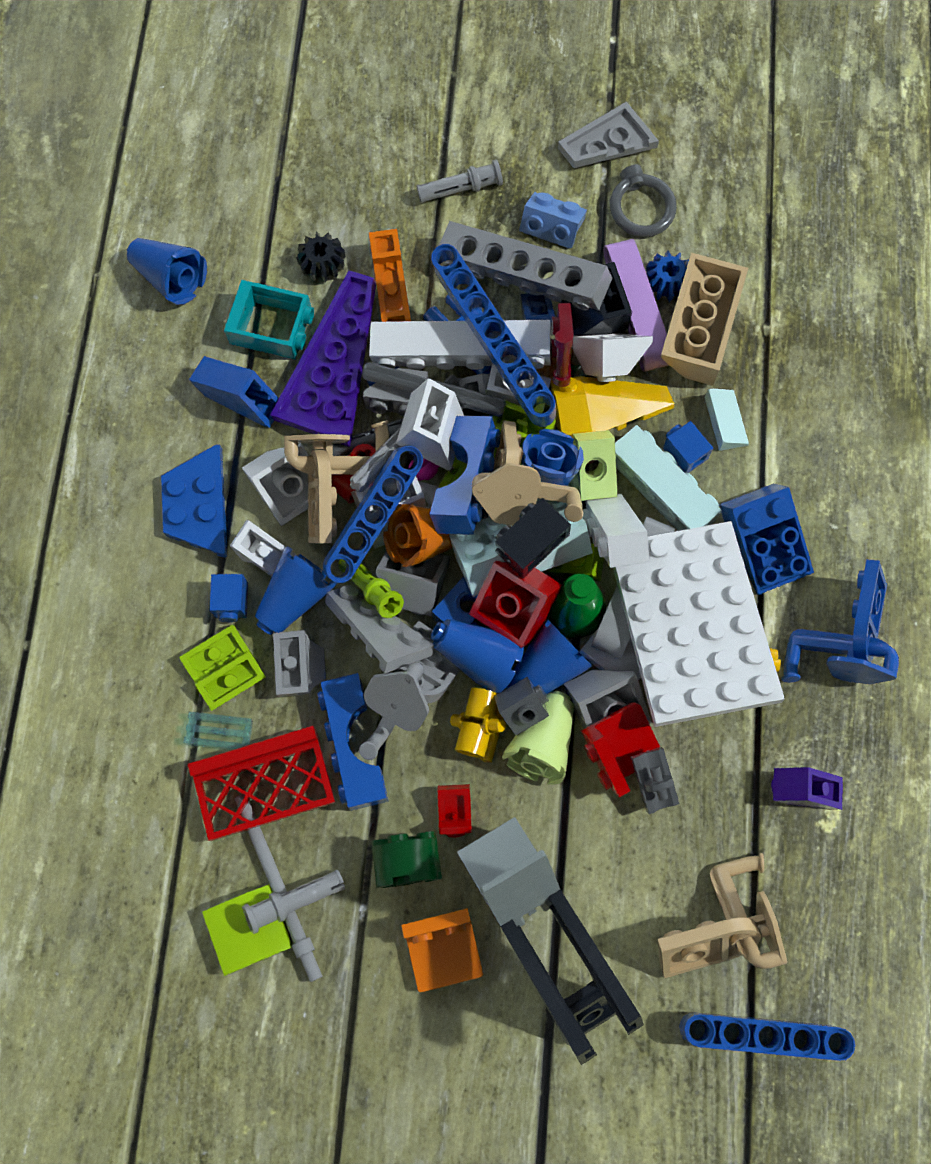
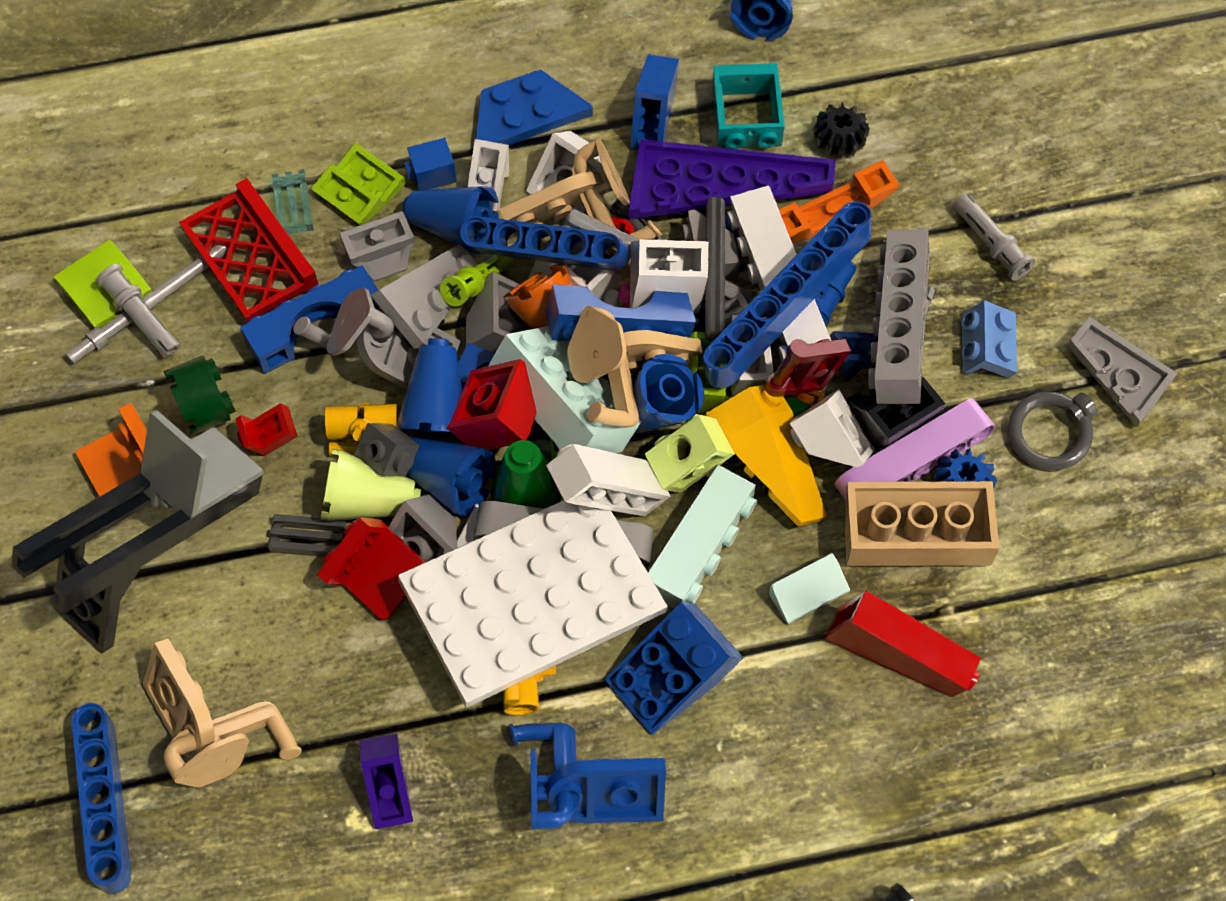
camera: 70 degrees right, 10 degrees down
black brick [495,498,571,579] -> none
dark grey hips [631,747,680,814] -> none
blue brick [663,421,713,473] -> none
none -> dark grey tile [268,514,347,557]
none -> red slope [824,590,981,697]

